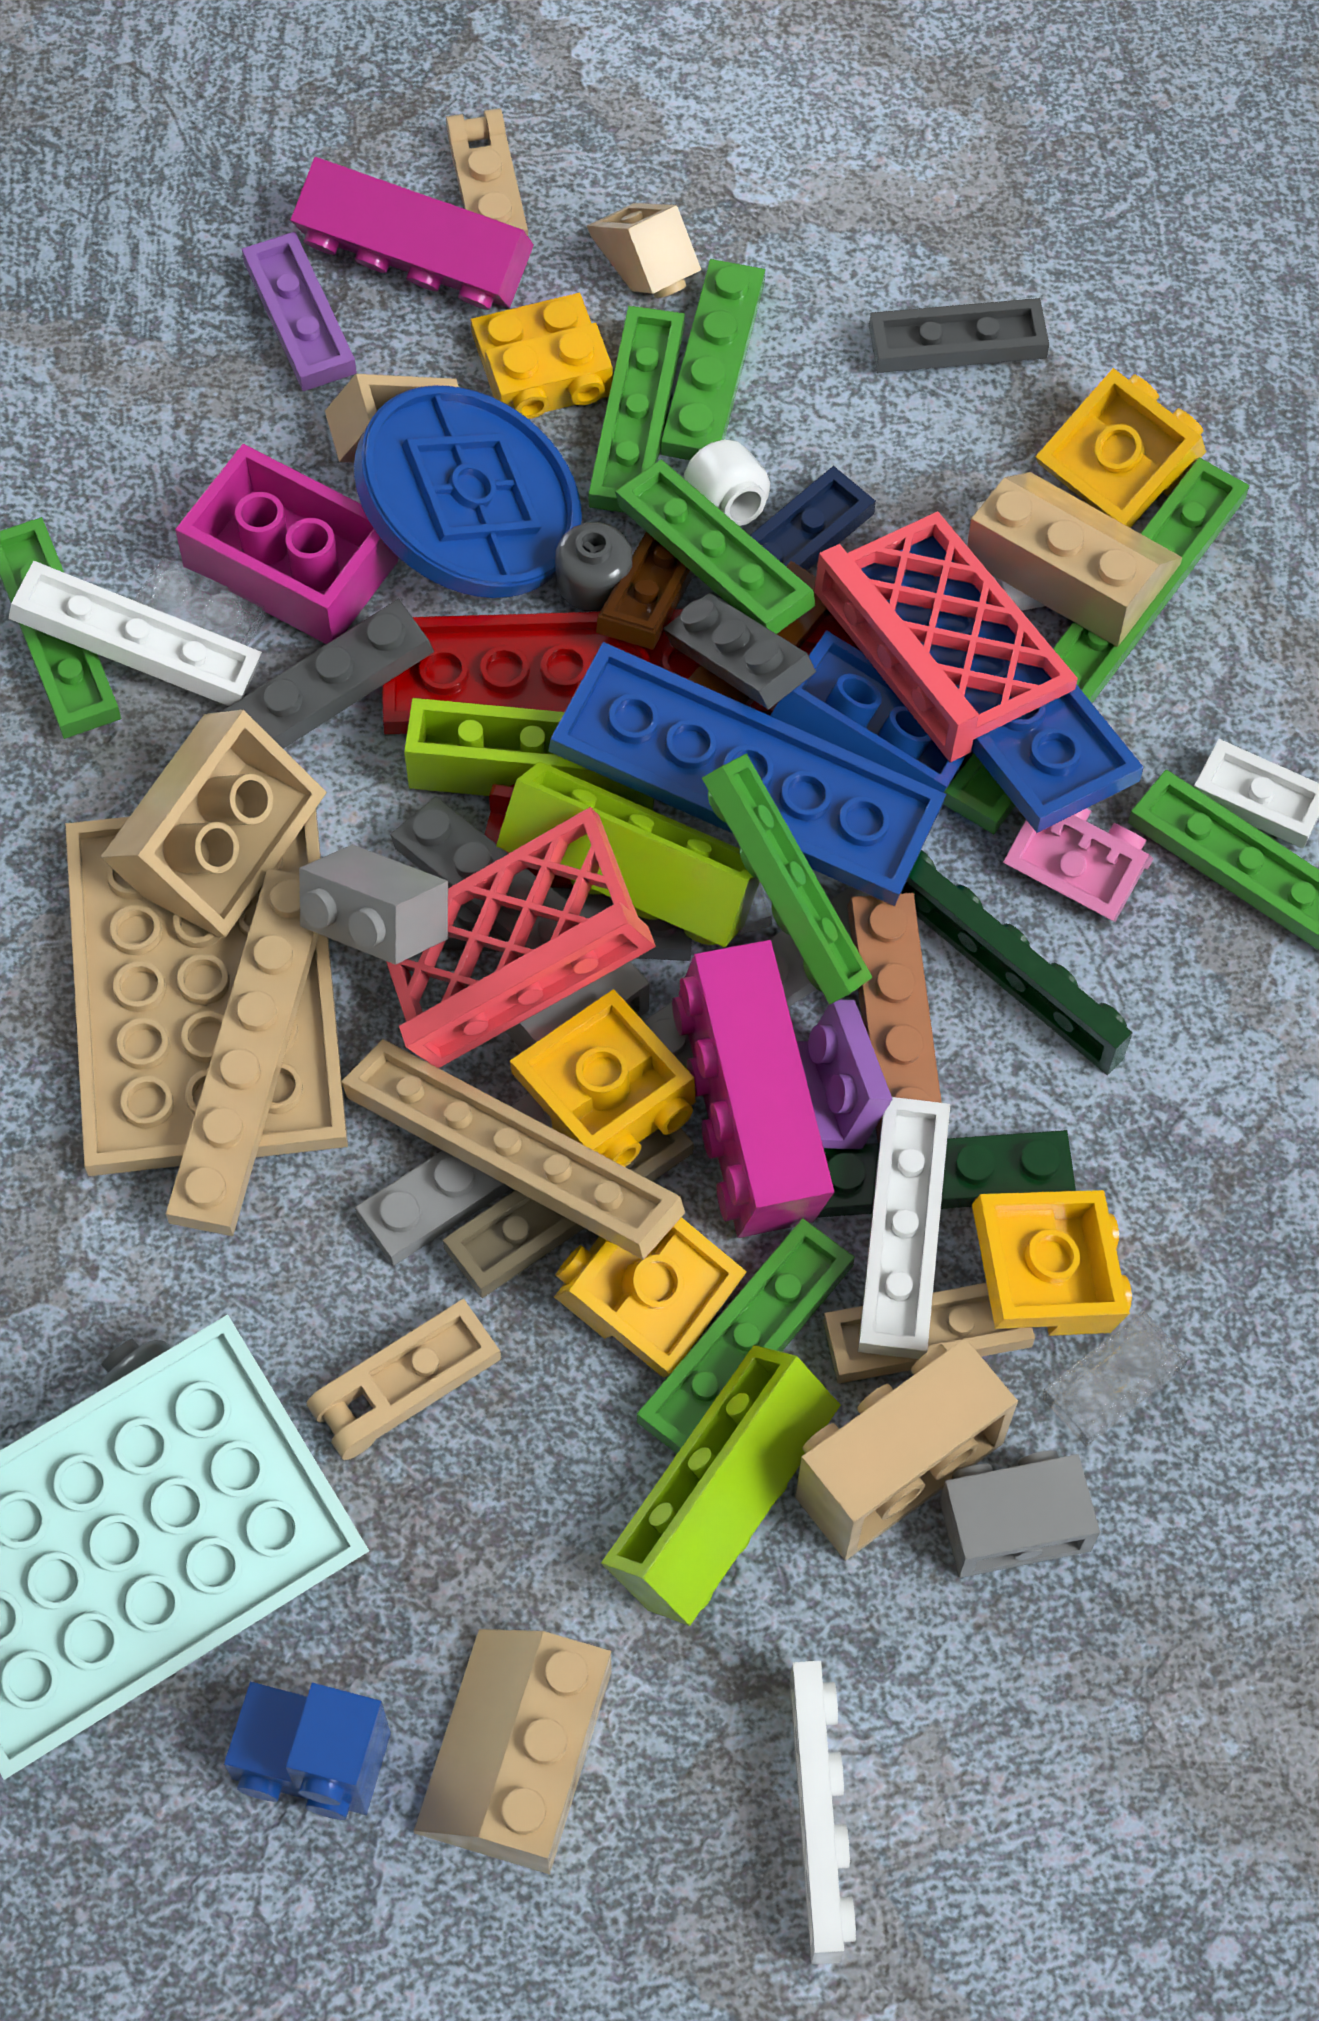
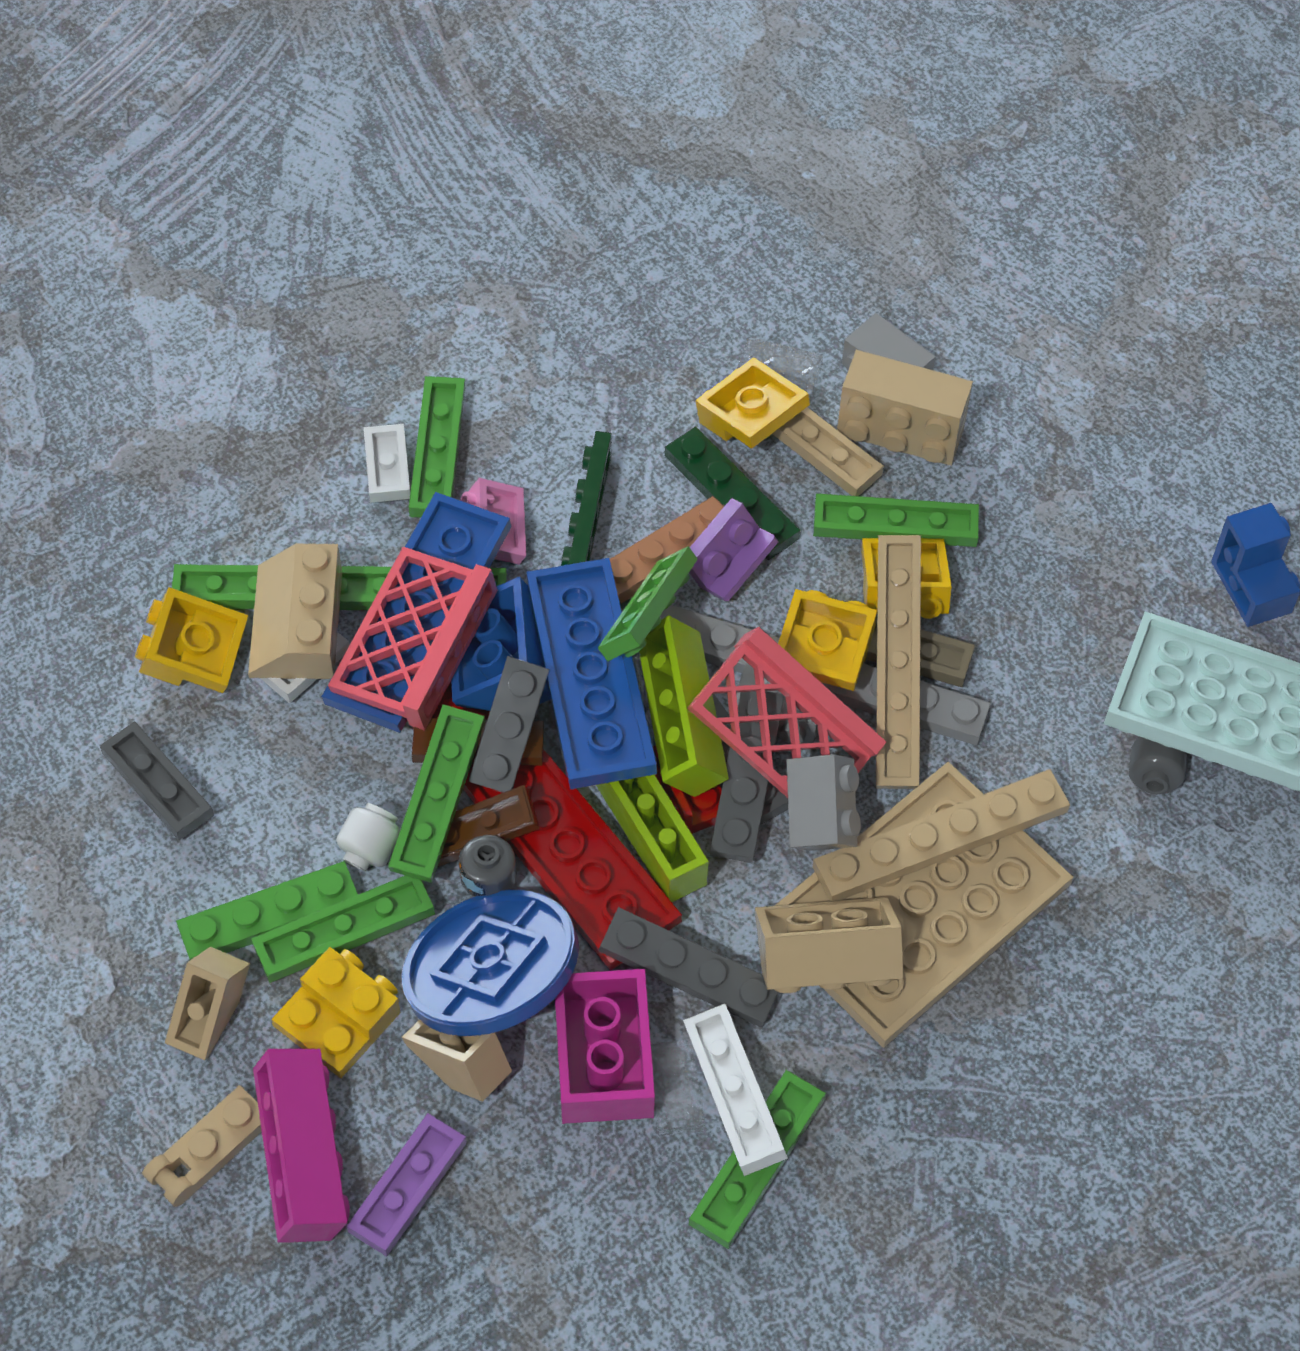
camera: 125 degrees left, 5 degrees down
tan plate [306,1298,501,1460] -> none
tan slope [414,1629,612,1875] -> none
lime brick [601,1345,841,1626] -> none
dark pink brick [672,940,834,1238] -> none
dark blue plate [750,466,876,571] -> none
white plate [790,1661,856,1965] -> none
white plate [858,1097,950,1359] -> none

